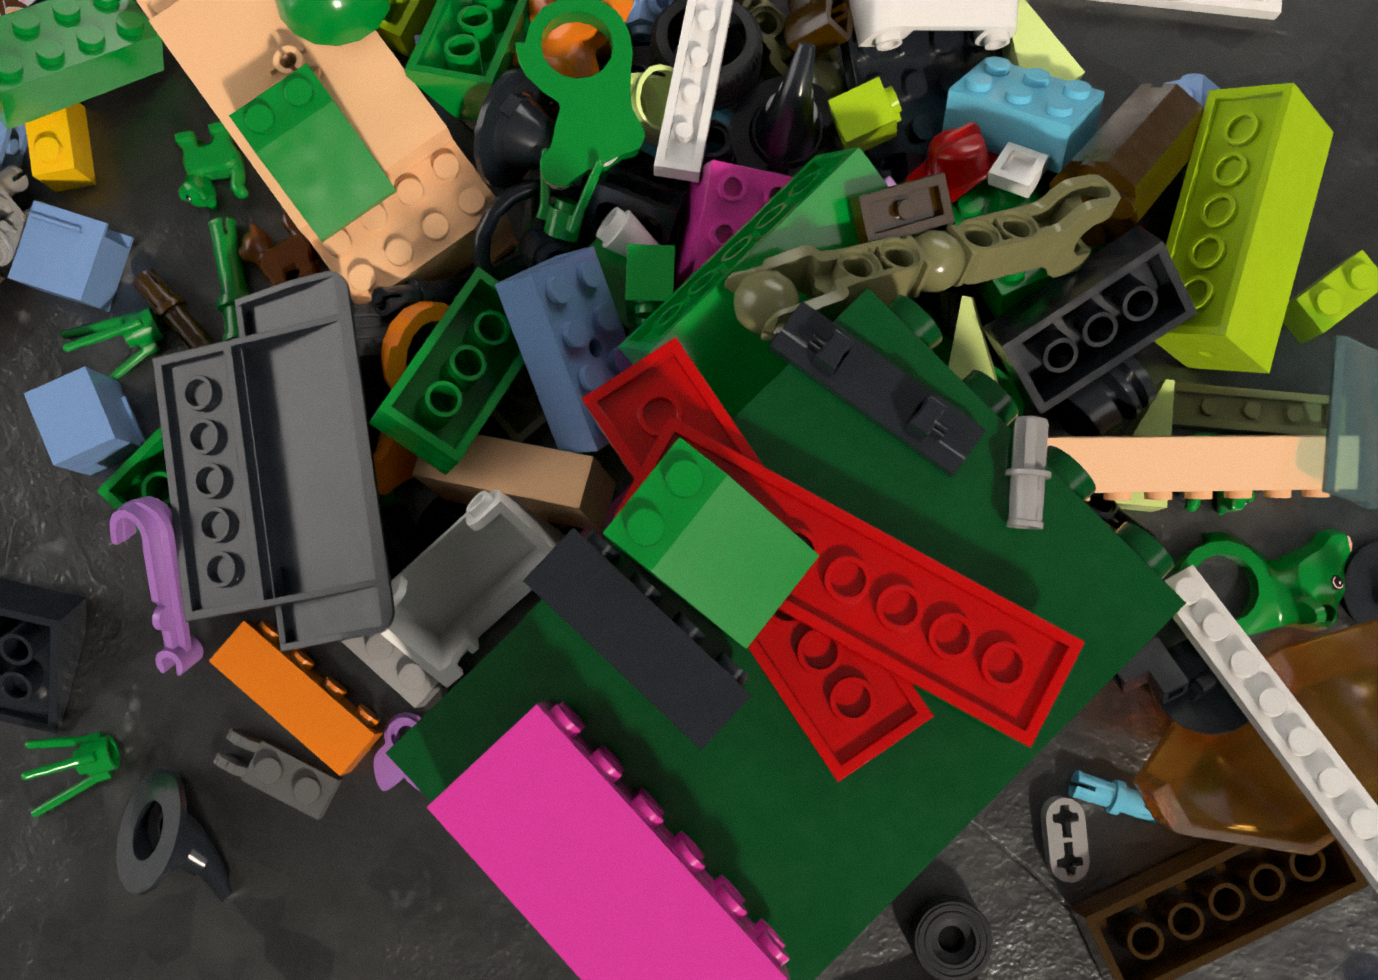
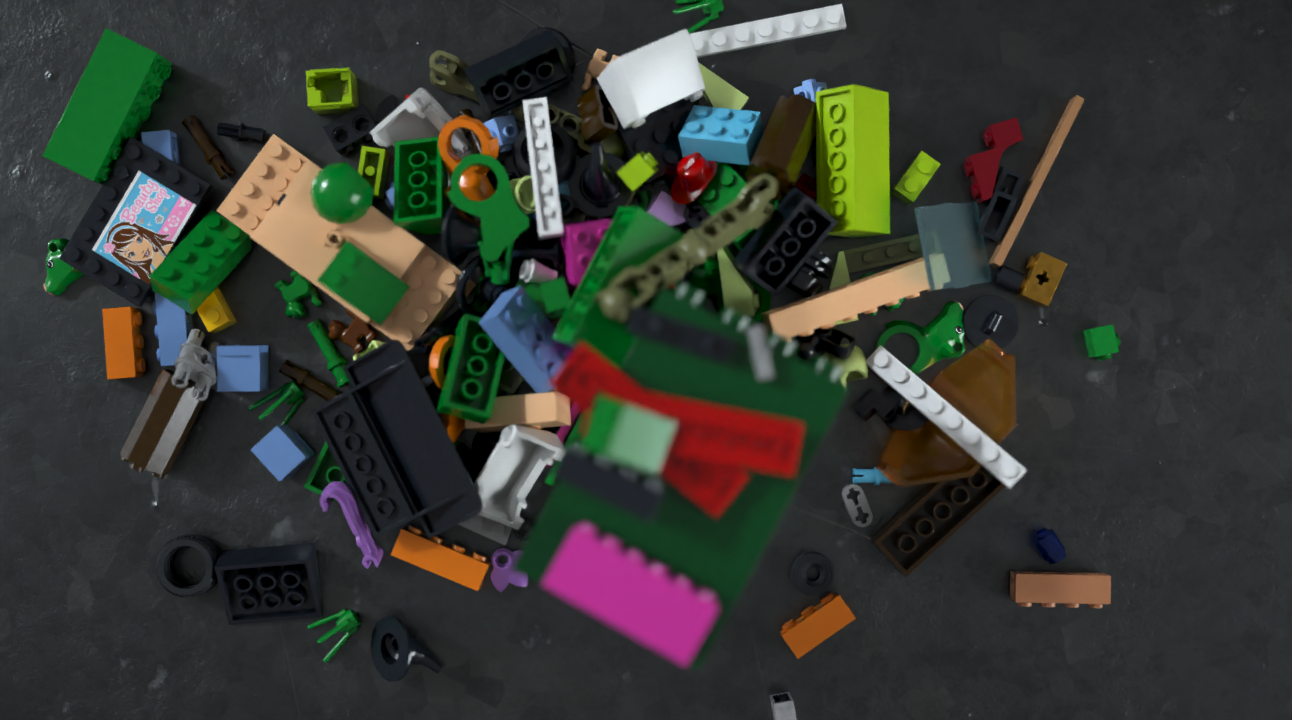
camera: 15 degrees left, 5 degrees up
dark grey hinge [213,728,342,820] -> none
dark brown plate [849,173,955,244] -> none
white plate [988,142,1049,198] -> none

